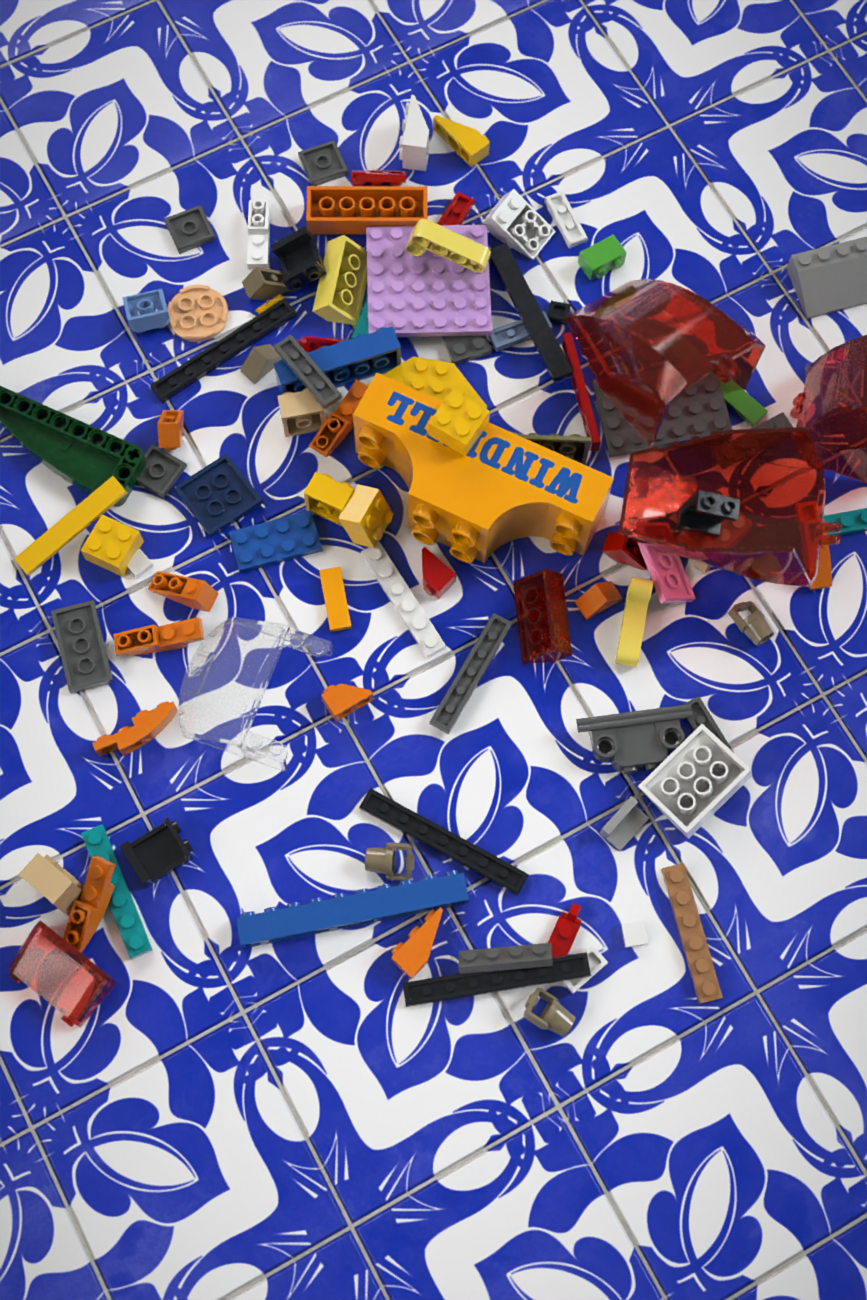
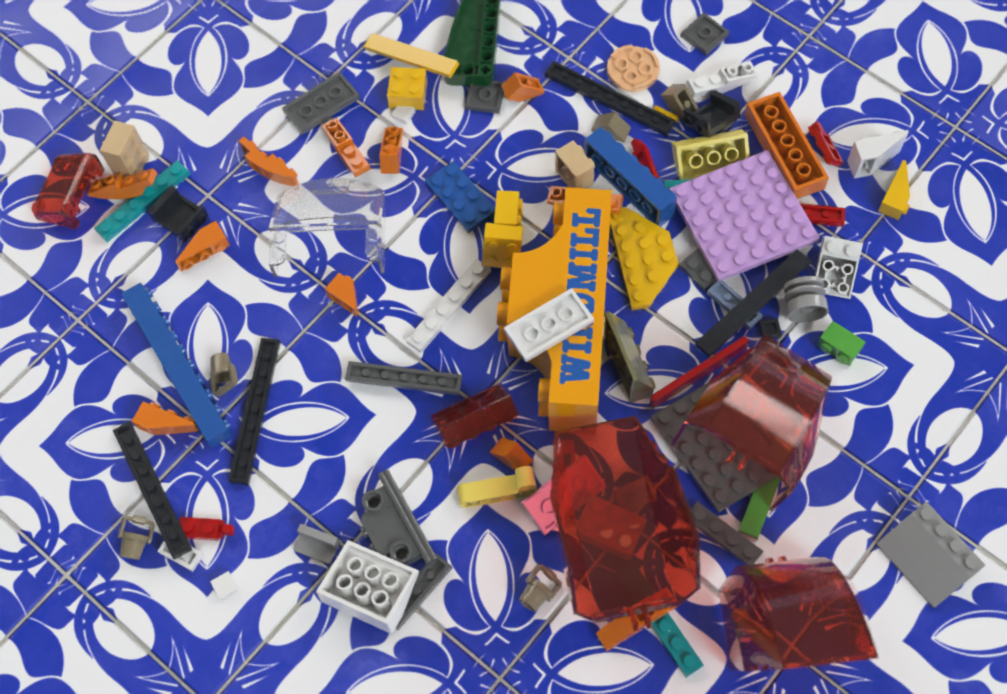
camera: 75 degrees right, 5 degrees down
medium blue slope [122,289,170,333] -> none
dark blue plate [174,453,263,538] -> none
dark grey plate [274,335,342,410] -> none
dark grey tile [298,140,349,186] -> none
light orange tile [319,566,352,632] -> none
light yellow beam [406,219,491,273] -> none
red slope [422,547,456,599] -> none
yellow brick [428,389,490,457] -> none
dark grey plate [458,943,553,974] -> none
white tile [544,191,588,248] -> none
medium nougat plate [661,863,723,1004] -> none
black panel [676,490,740,538] -> none
none -> orange slope [175,221,230,272]
none -> white plate [504,288,594,362]
none -> light grey wheel [783,276,829,323]

